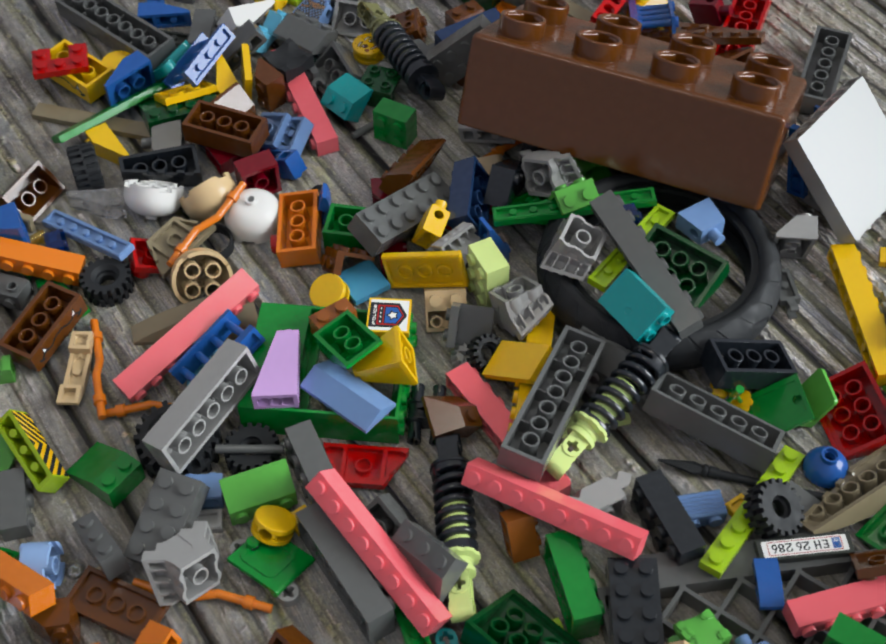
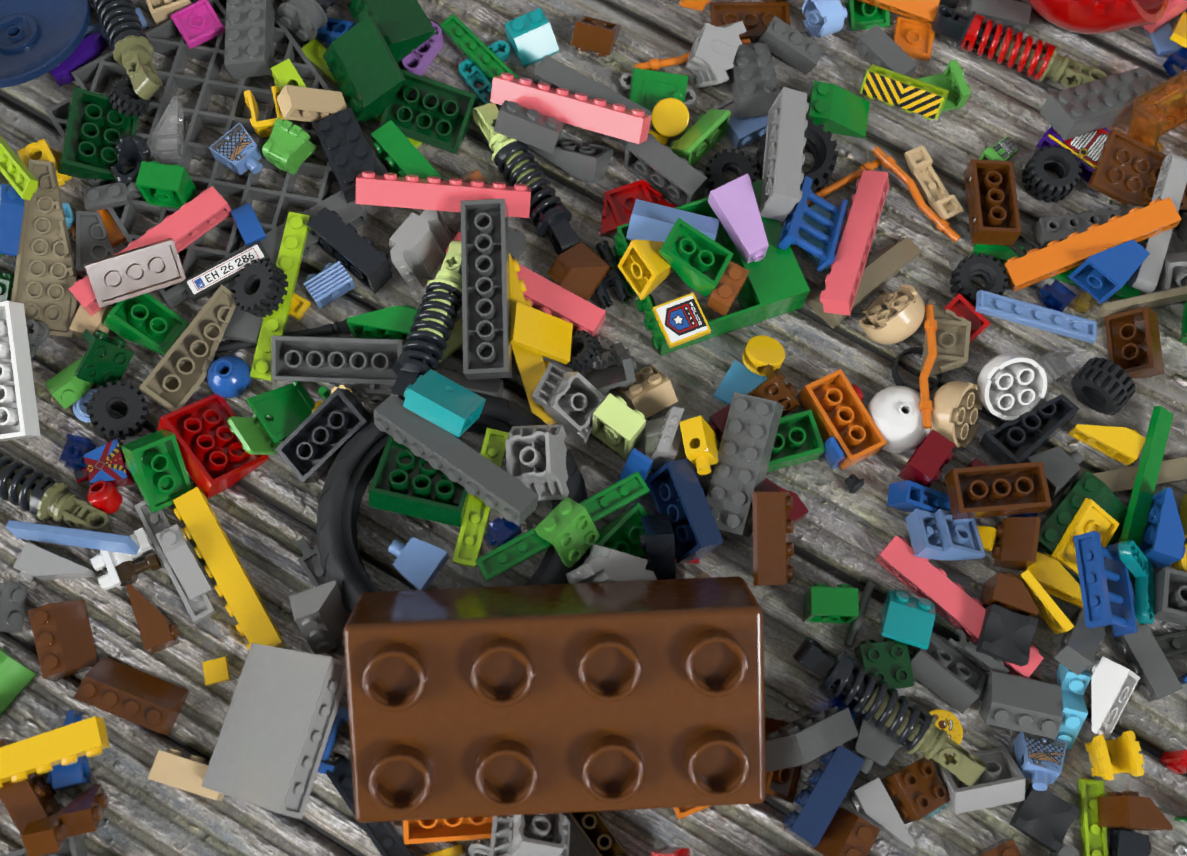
camera: 150 degrees right, 20 degrees up
dark grey bar [215,444,284,454] -> none
yellow tile [381,250,470,288] -> none
none -> green slope [347,305,418,339]
none -> light grey slope [849,778,916,848]

